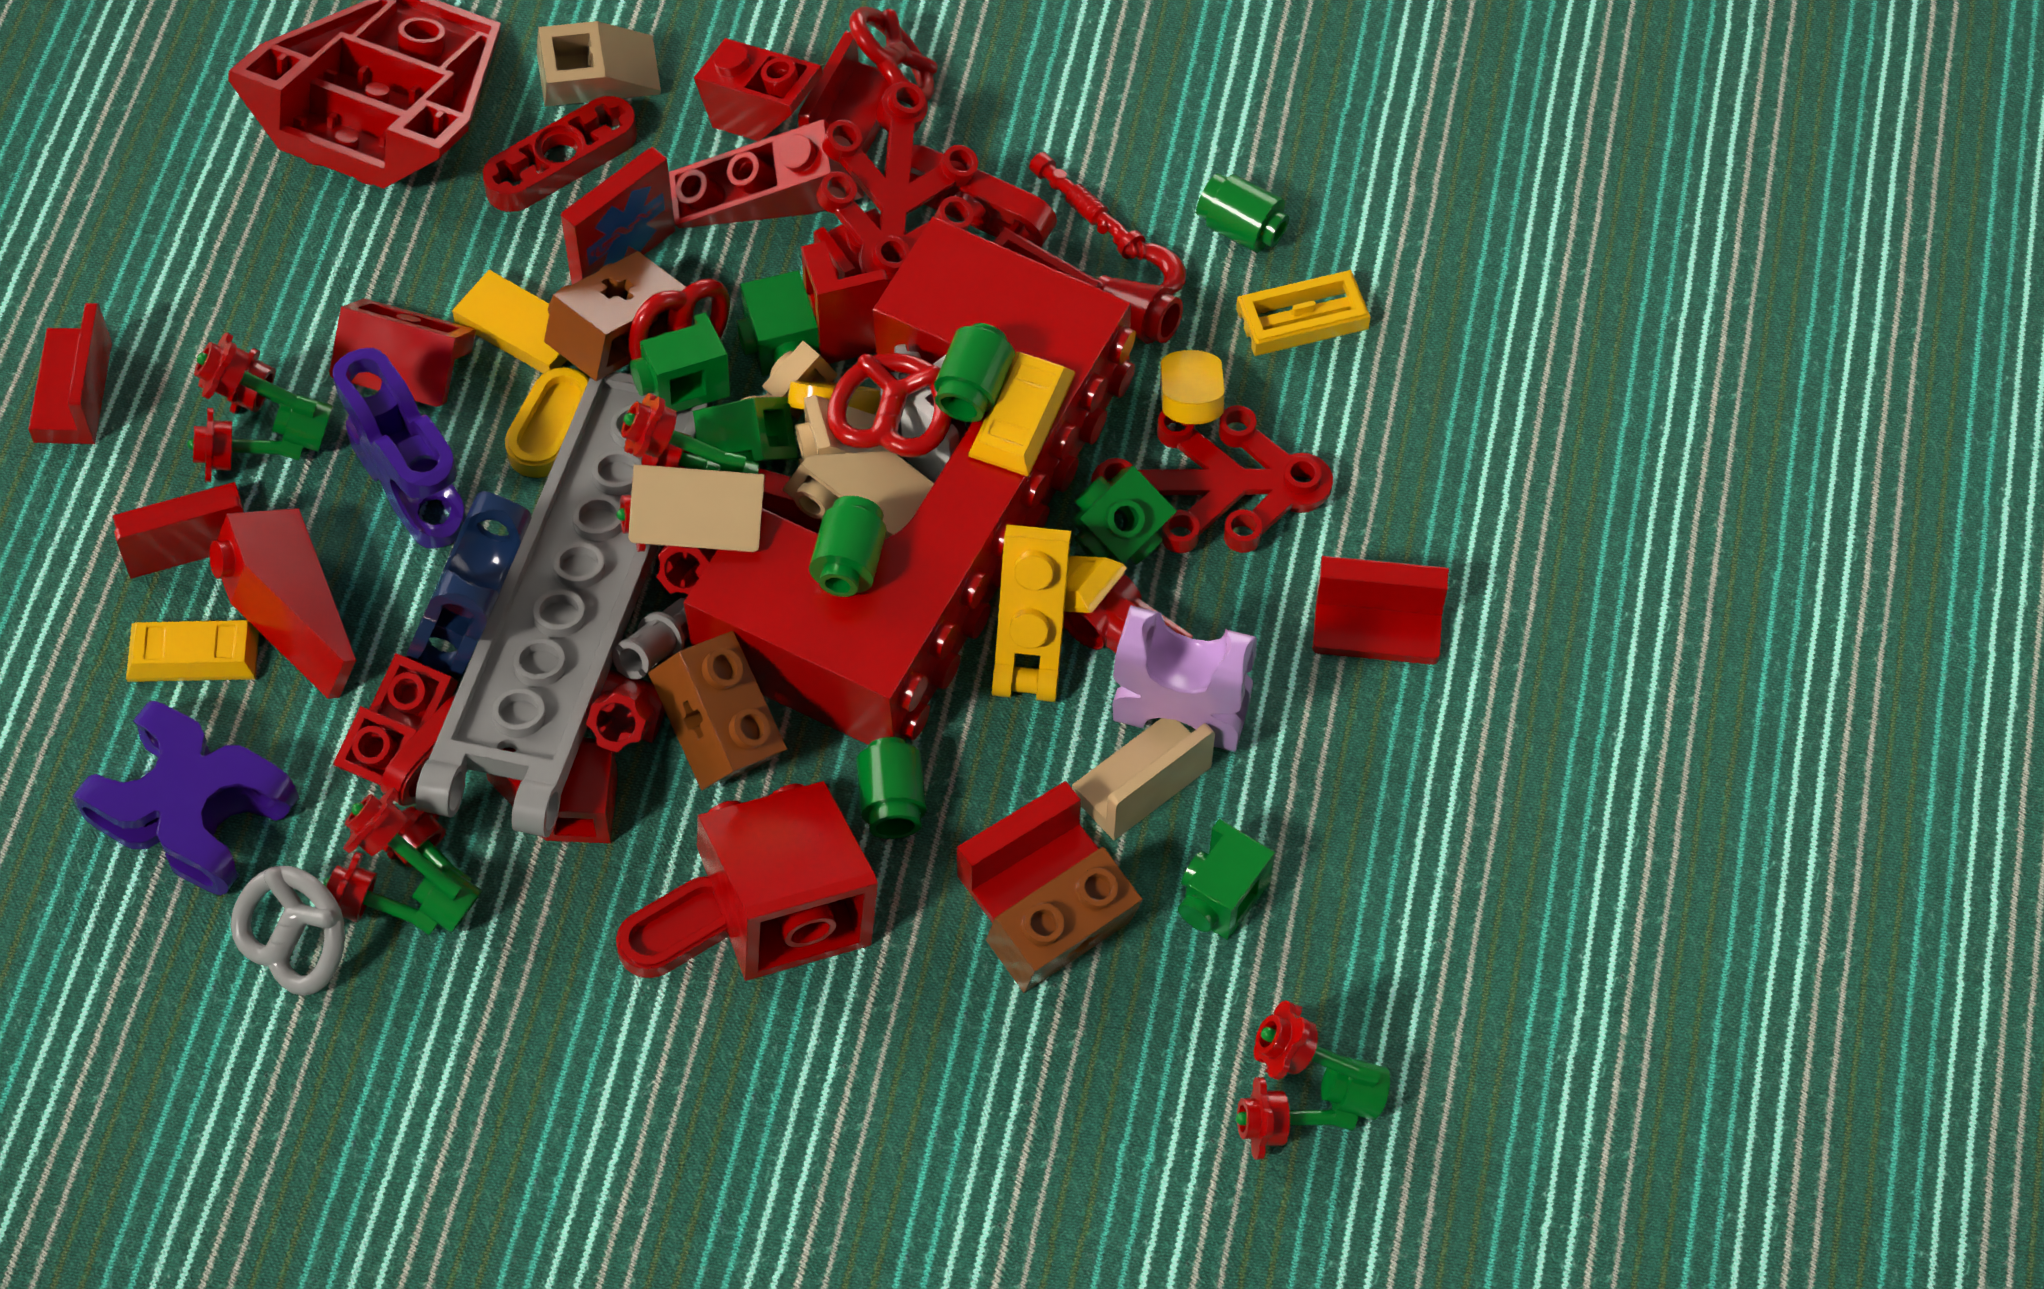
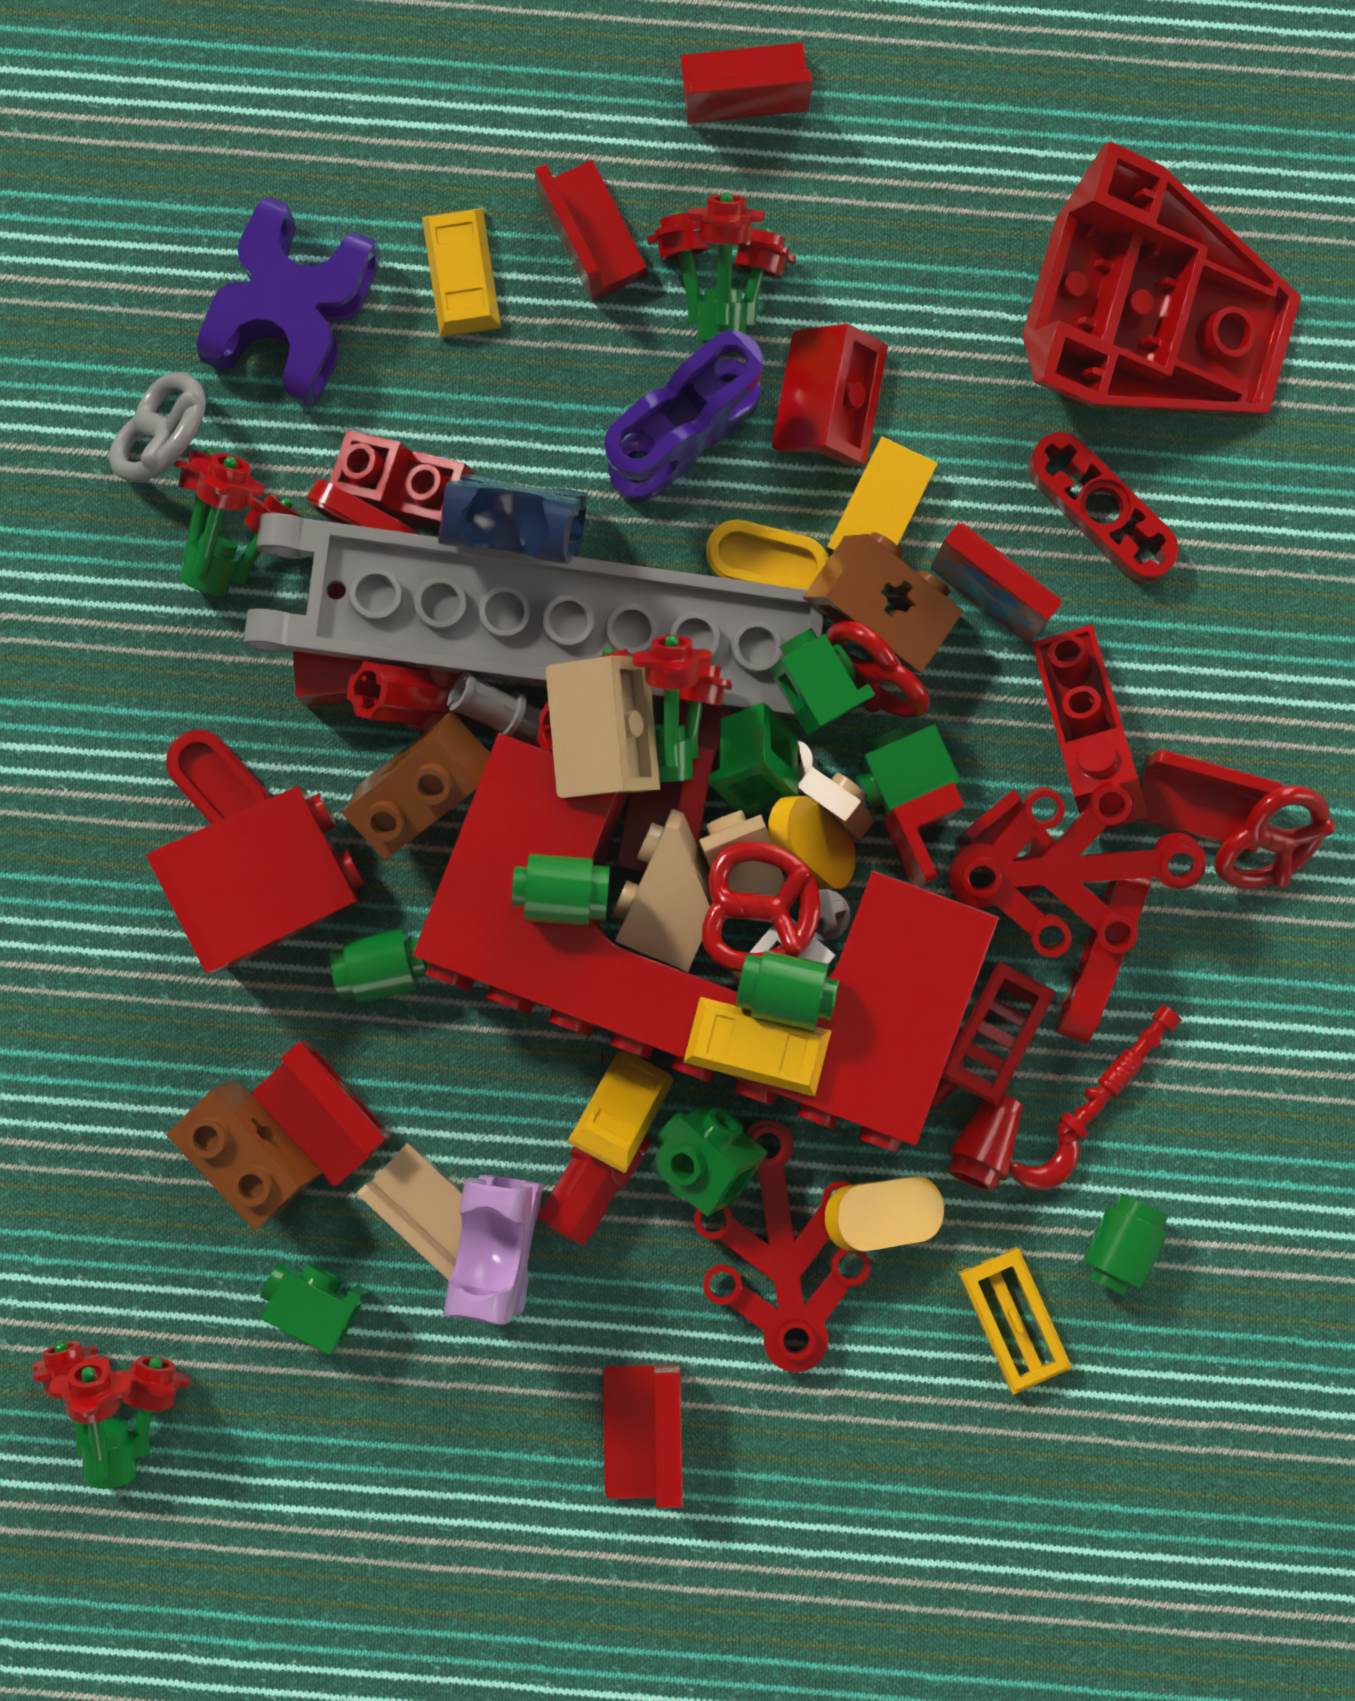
camera: 85 degrees right, 25 degrees up
red slope [209,508,356,699] -> none
tan slope [536,21,661,107] -> none
red slope [694,38,824,141] -> none
yellow plate [992,524,1071,703] -> none

